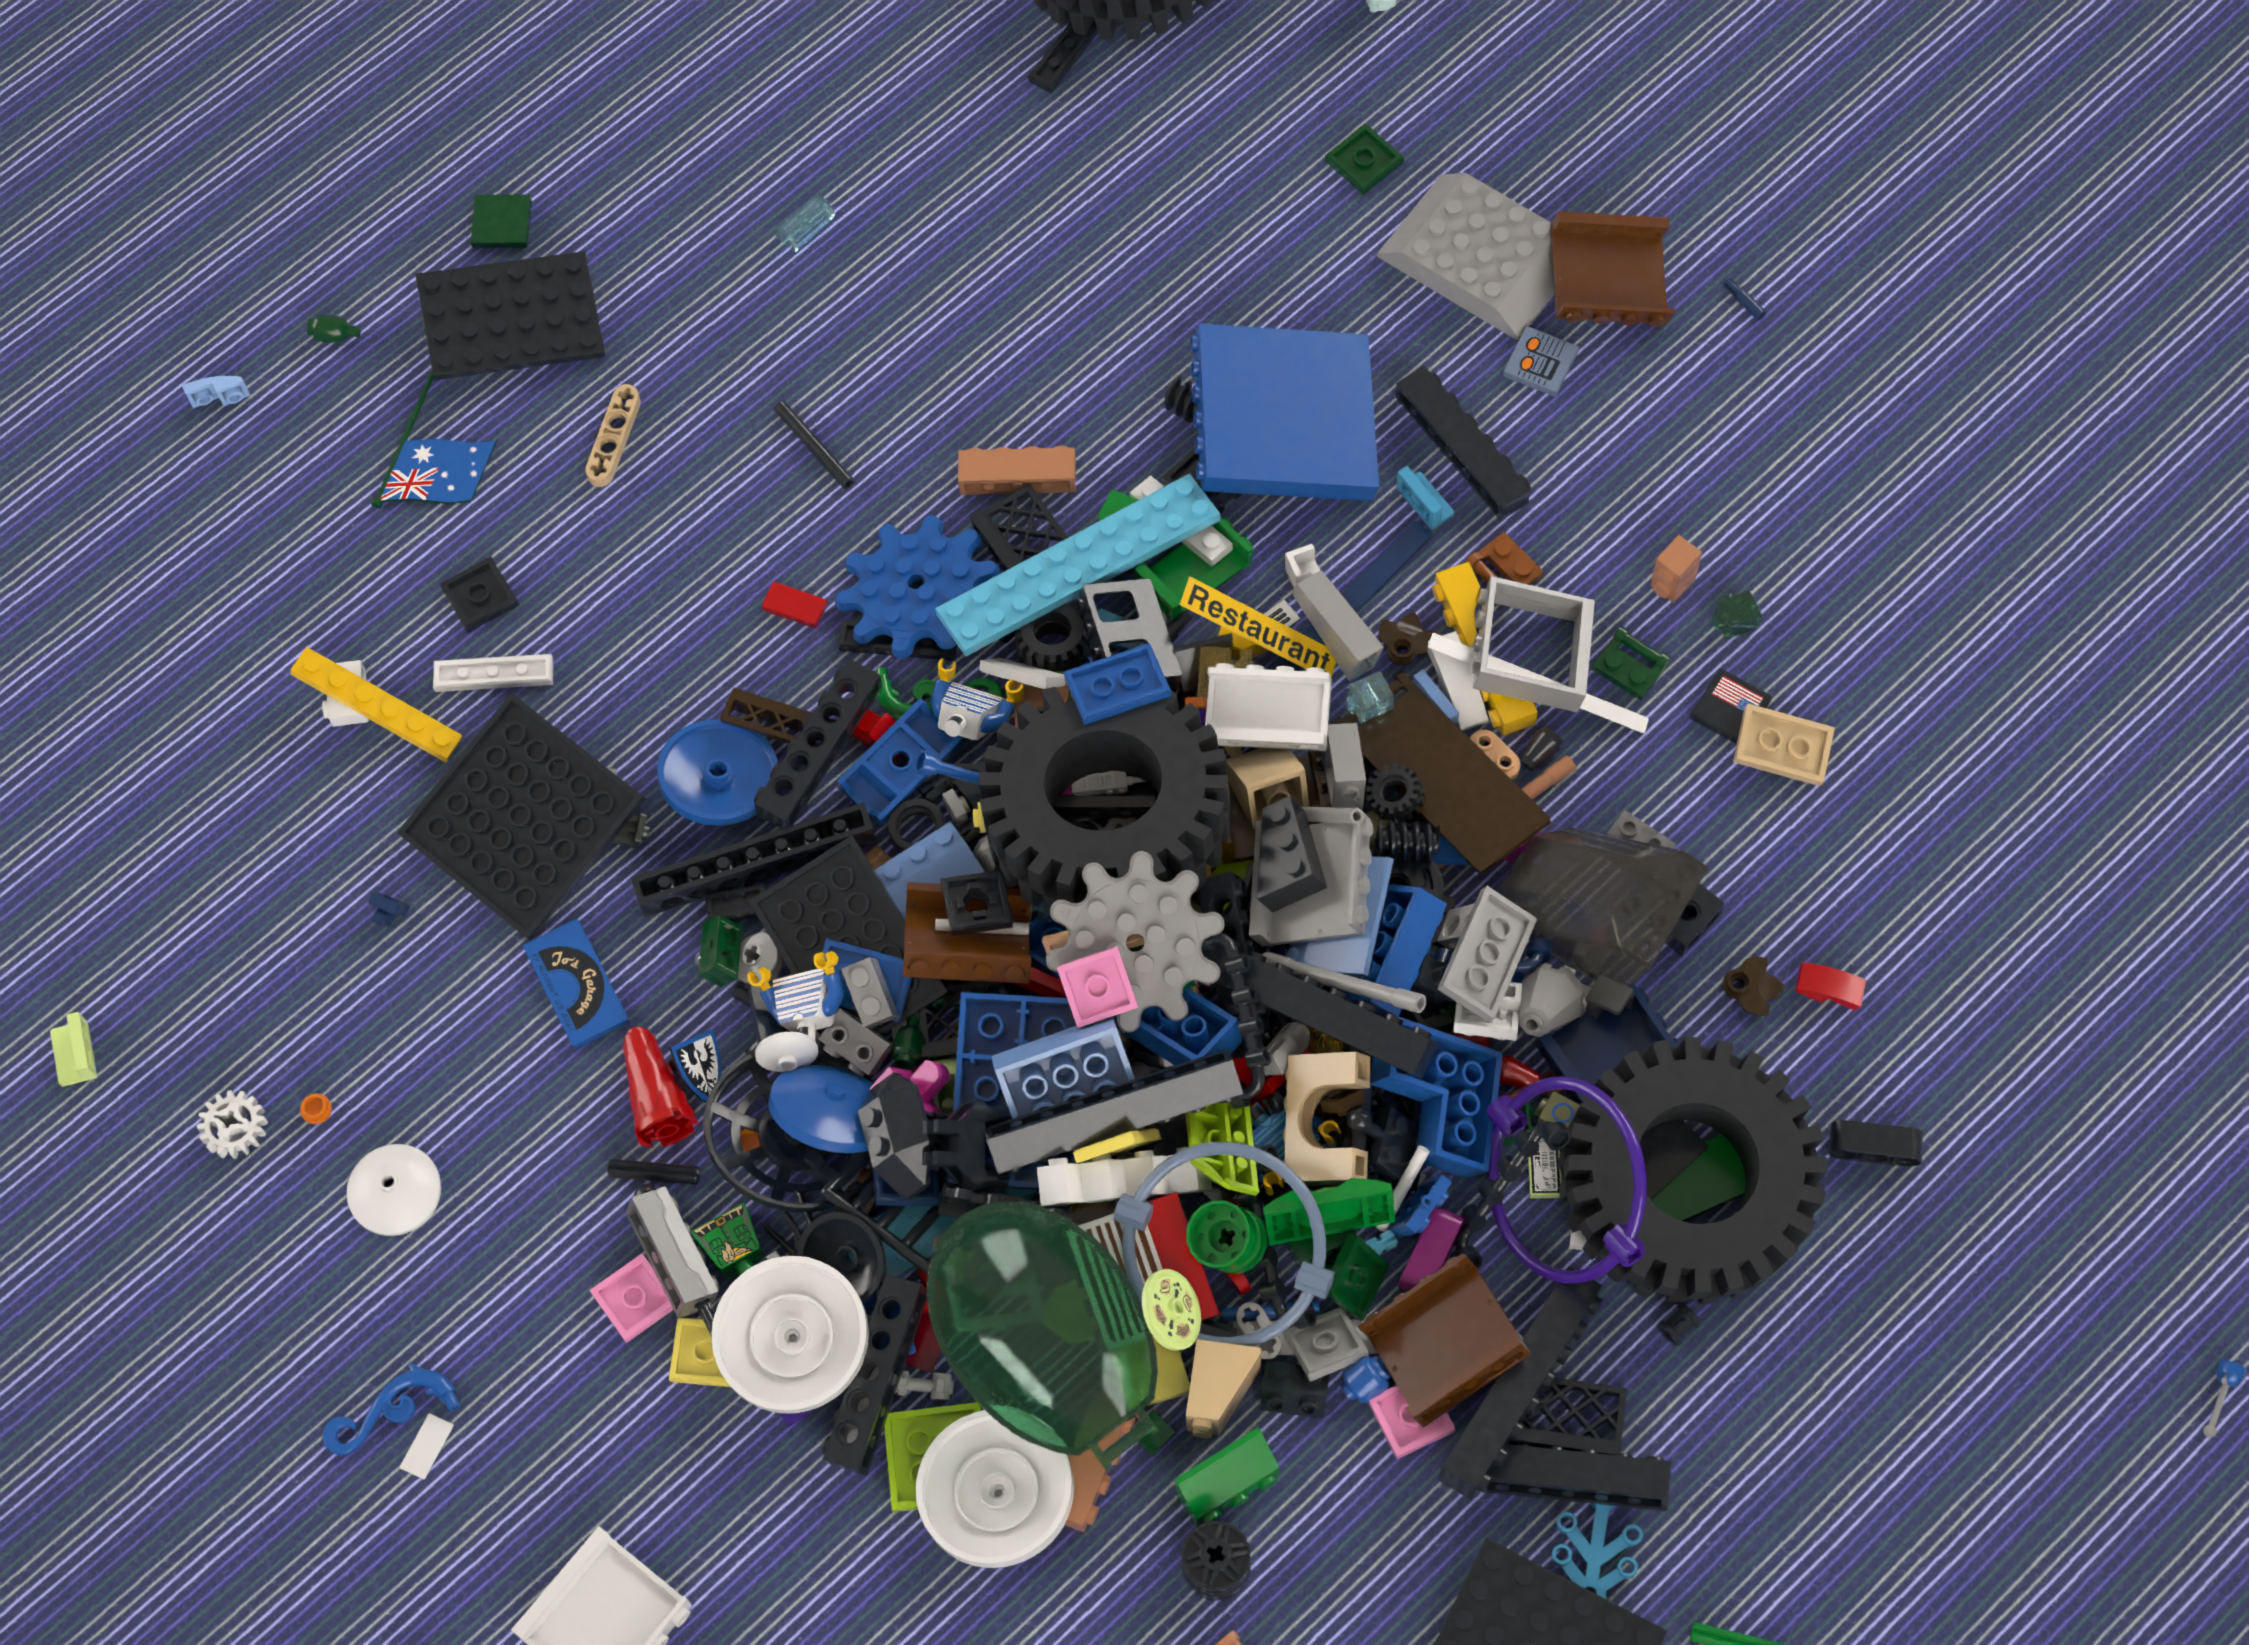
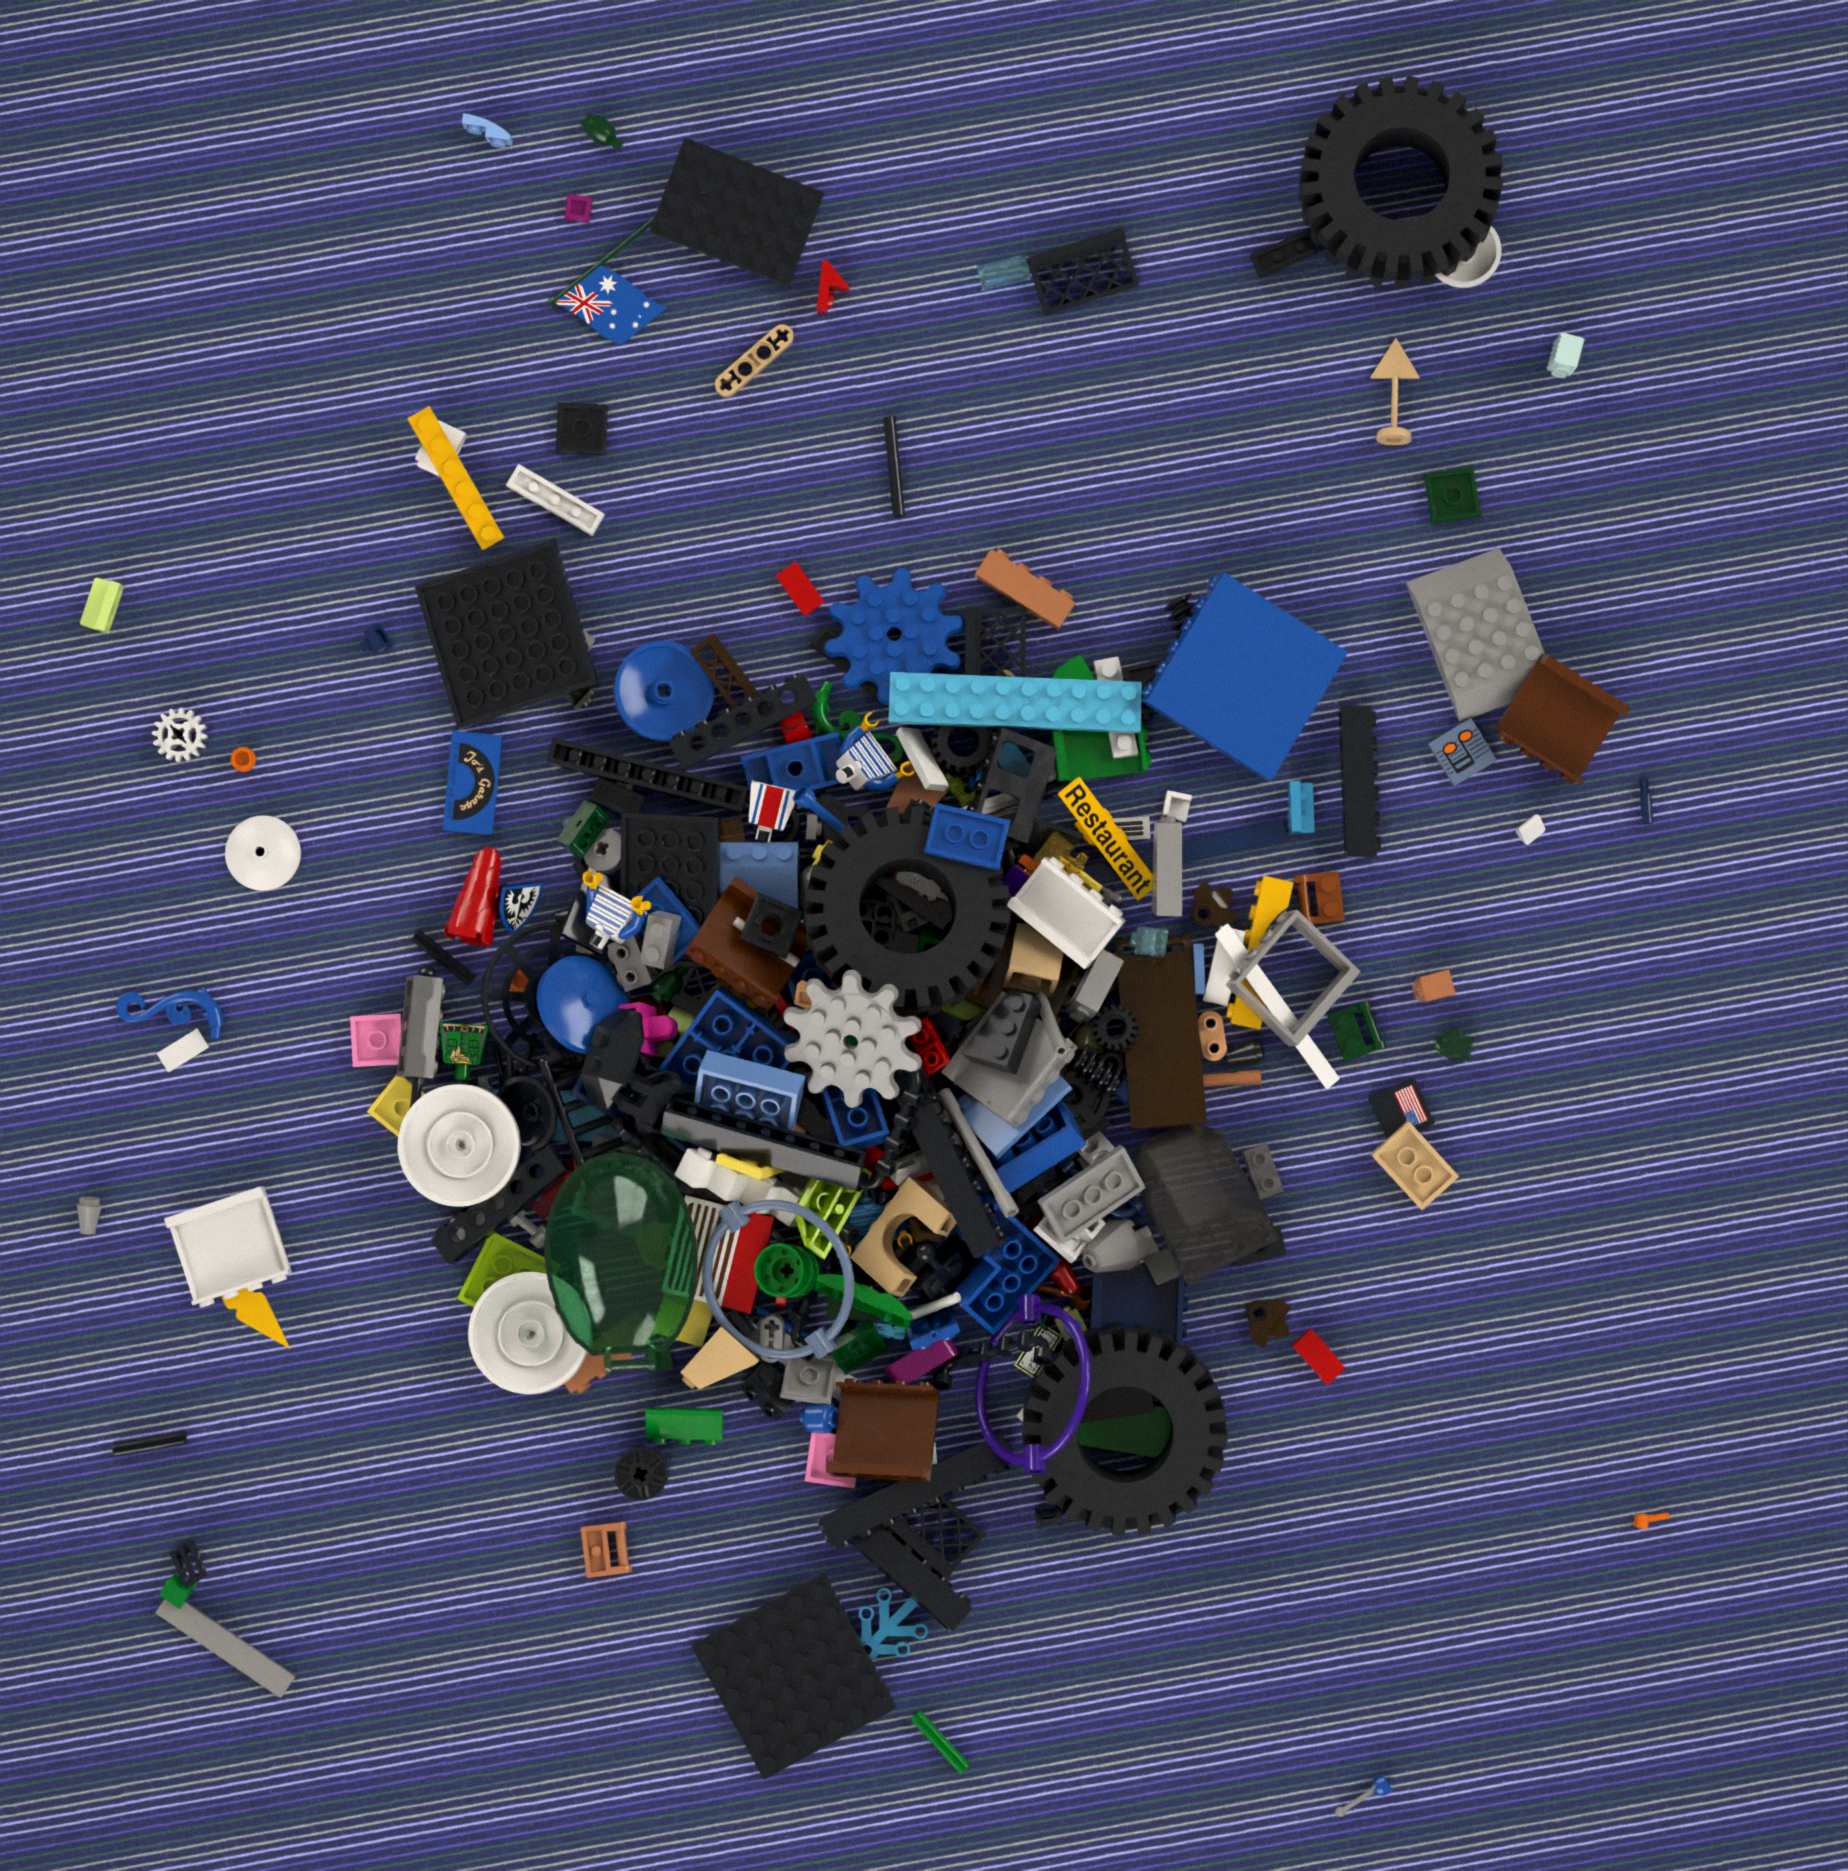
camera: 25 degrees right, 20 degrees up
dark green tile [470,195,532,248] -> none
white dish [755,1032,818,1072] -> none
bright pink plate [1057,946,1138,1028] -> none
yellowish green shield [1142,1269,1201,1351] -> none
black beam [1829,1120,1923,1167] -> none
none -> magenta tile [564,194,593,223]
none -> torso [749,780,796,842]
none -> red slope [817,260,850,315]
none -> red slope [908,1017,951,1076]
none -> black fence [1026,227,1139,316]
none -> tan piece [1370,338,1420,445]
none -> white slope [1516,814,1545,845]

